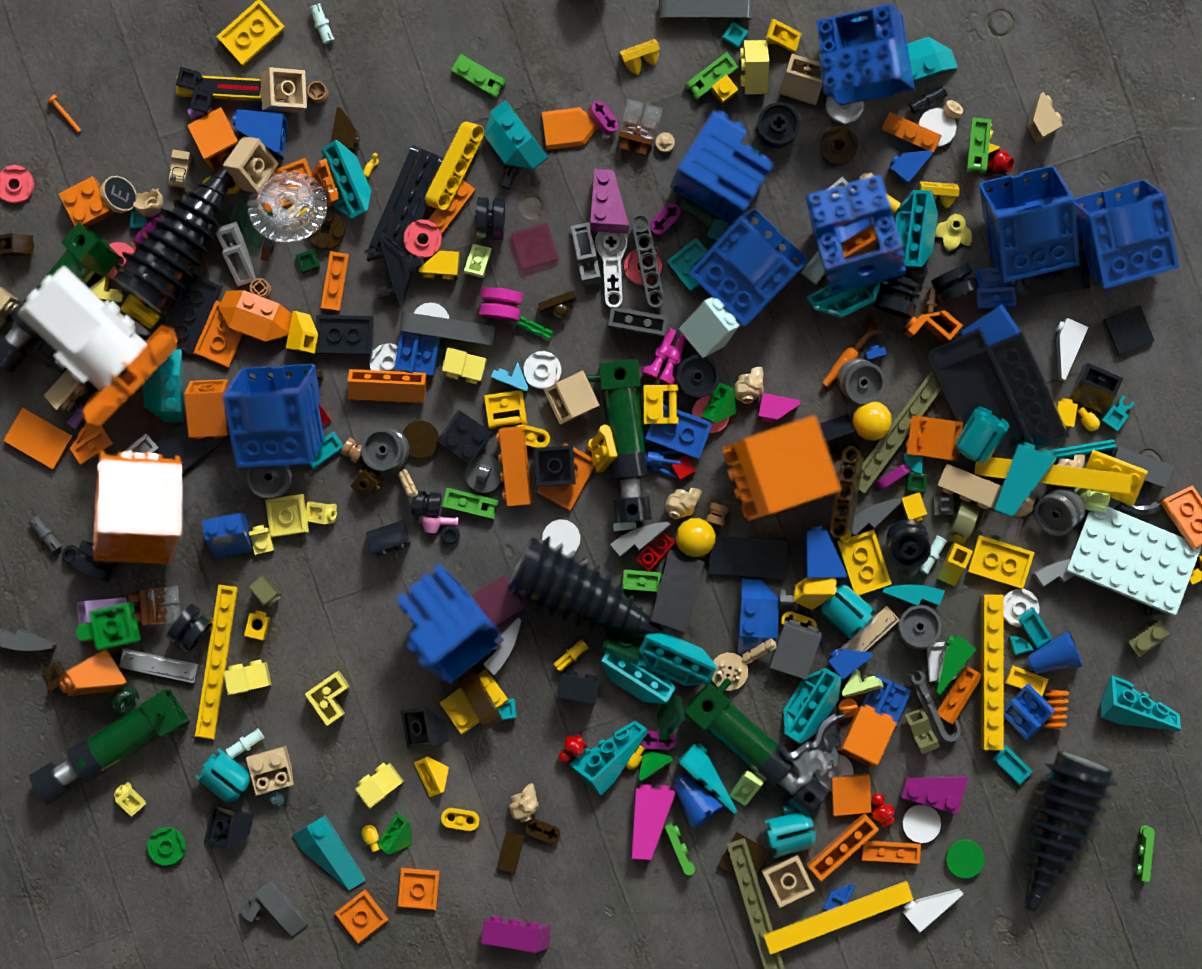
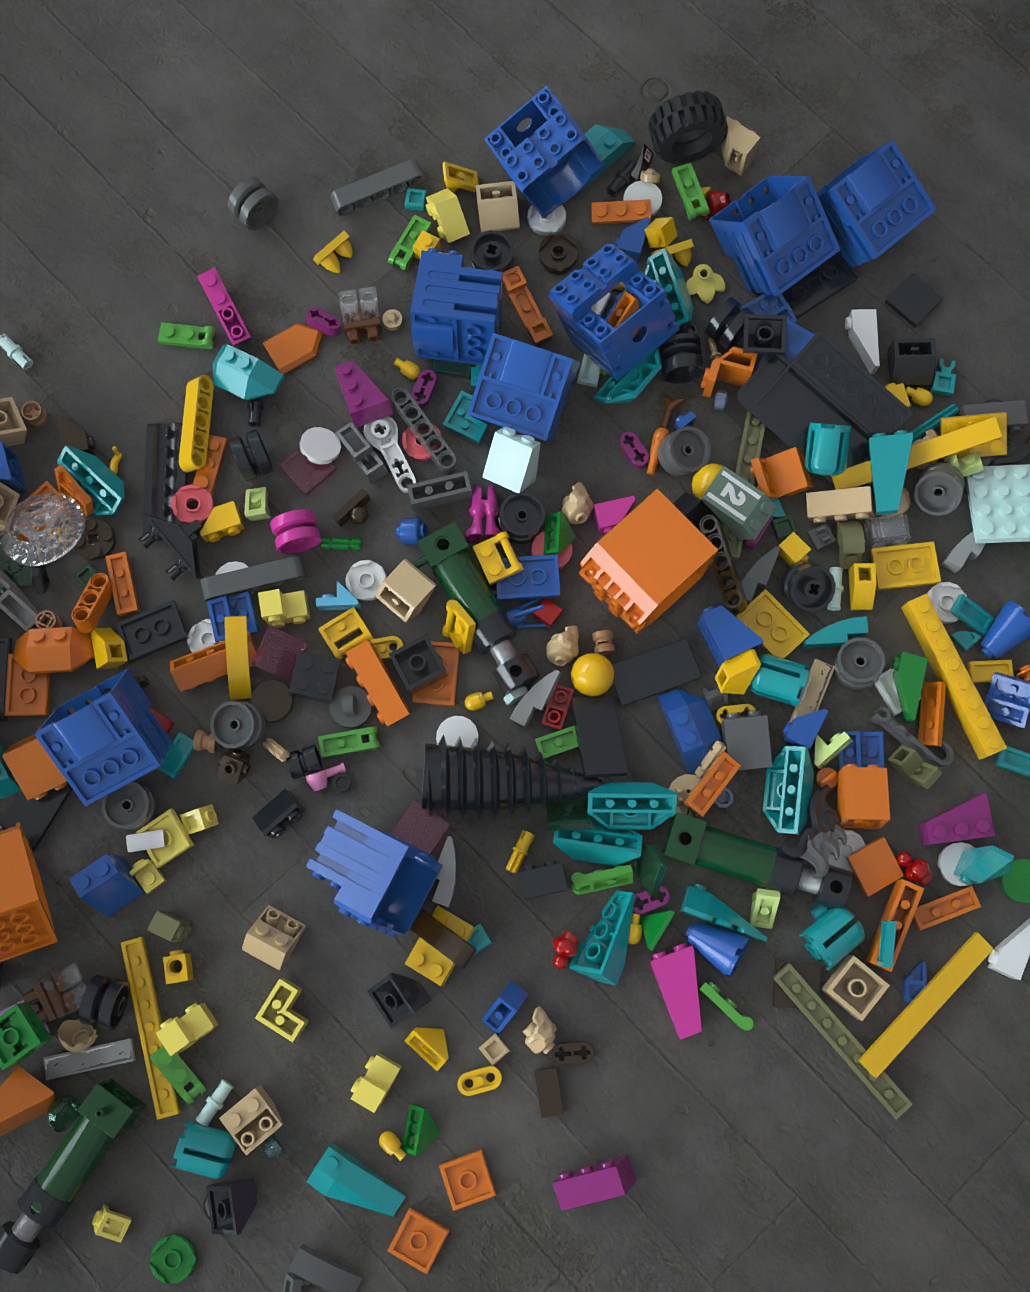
camera: 20 degrees left, 10 degrees down
none -> tan hair [58,1019,98,1053]
none -> orange beam [71,573,113,633]
none -> white sticker [126,830,165,852]
none -> bright green plate [149,1046,207,1106]
none -> dark pink slope [197,268,251,347]
none -> yellow slope [224,616,252,700]
none -> tan slope [242,905,306,971]
none -> clear pink tile [252,626,307,681]
none -> white tile [299,427,341,464]
none -> yellow cylinder [394,358,421,380]
none -> blue head [396,518,428,545]
none -> yellow cylinder [465,691,494,711]
none -> tan tile [479,1033,510,1066]
none -> blue slope [481,981,529,1035]
none -> orange slope [502,266,553,344]
none -> bright green plate [571,864,633,895]
none -> magenta beam [619,432,649,469]
none -> sticker [631,144,653,181]
none -> yellow brick [645,217,678,248]
none -> black tyre [648,91,728,164]
none -> orange plate [684,752,741,817]
none -> sand green slope [701,466,777,540]
none -> sand blue tile [713,788,733,809]
none -> sand blue tile [714,389,728,411]
none -> black slope [742,314,787,355]
none -> teal tile [878,921,897,968]
none -> teal wedge [953,845,1014,886]

